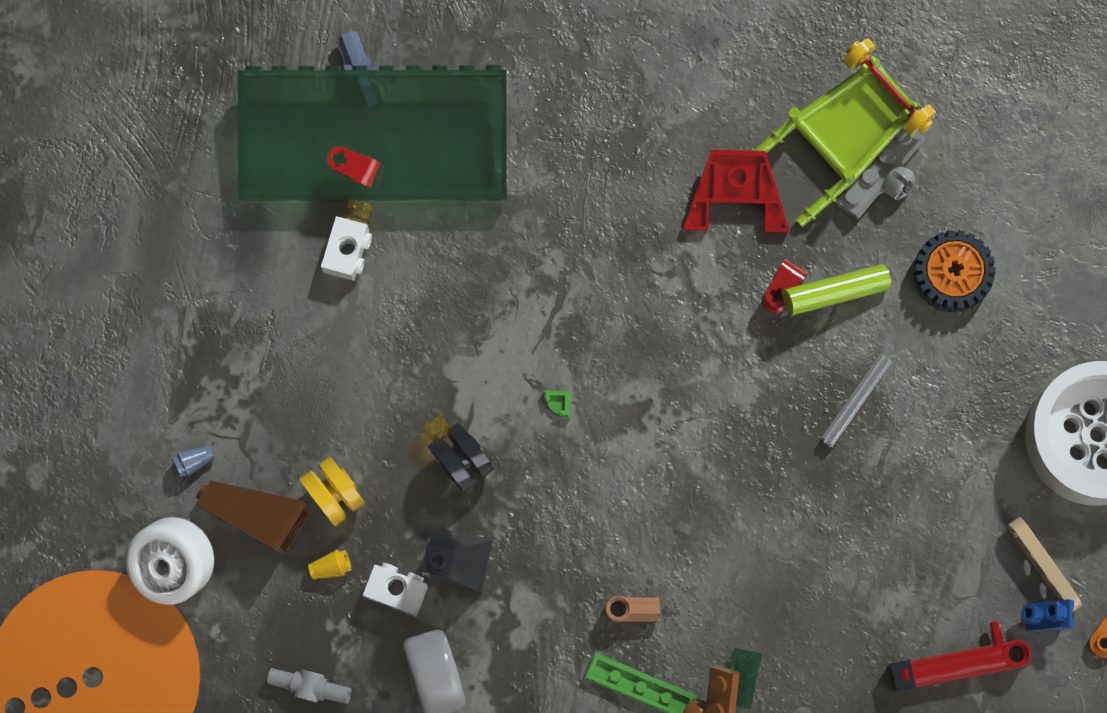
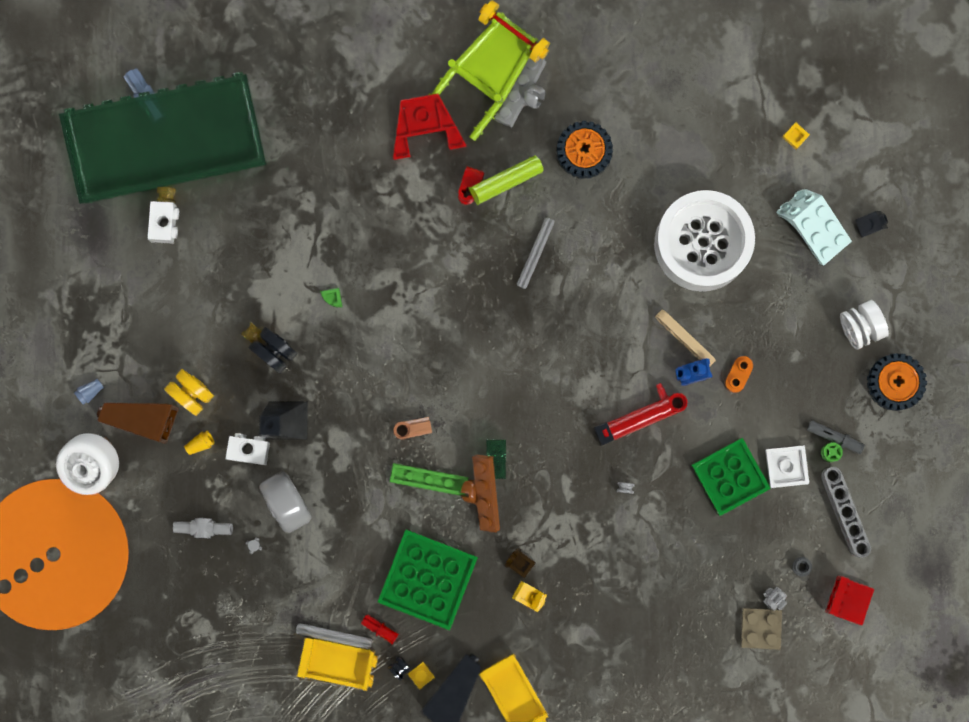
camera: 15 degrees left, 5 degrees up
red piece [327,147,381,188] -> none

